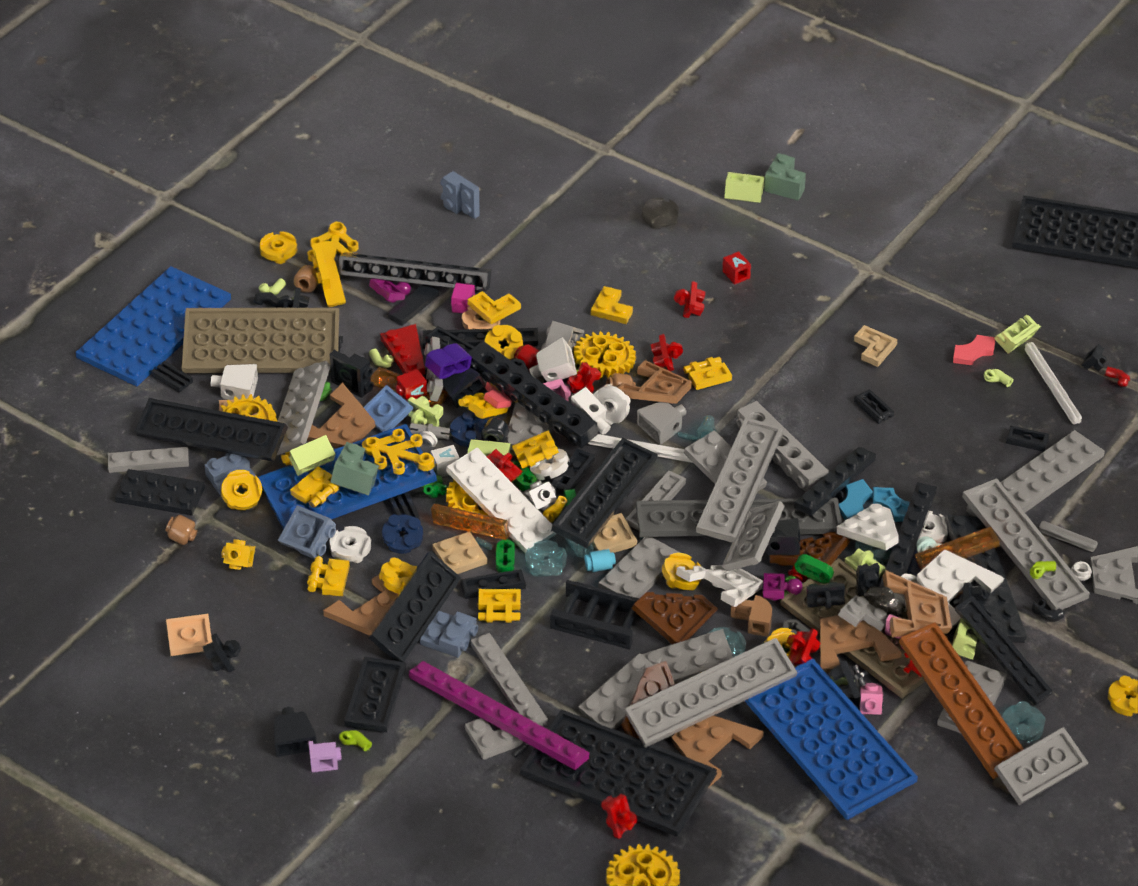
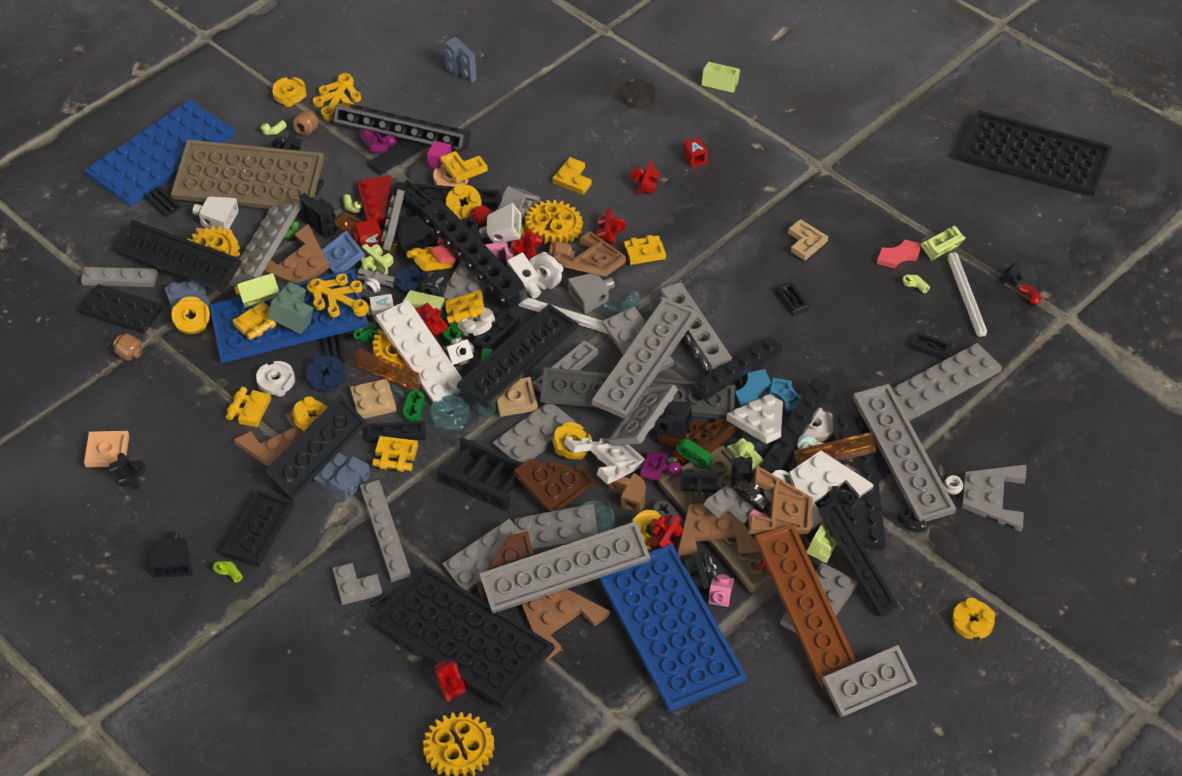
camera: 10 degrees right, 5 degrees up
yellow brick [222,539,255,570] -> none
black arm [254,292,279,308] -> none
sand blue plate [278,505,336,559] -> none
lavender brick [309,741,341,772] -> none
yellow bracket [312,241,346,307] -> none
magenta plate [409,661,589,770] -> none
dark purple brick [425,343,472,379] -> none
yellow arm [542,496,567,523] -> none
medium azure brick [584,549,616,572] -> none
sand green brick [764,153,806,201] -> none
clear light blue plate [1002,701,1046,742] -> none
lime arm [1030,561,1056,579] -> none
light grey axle [1039,521,1097,552] -> none

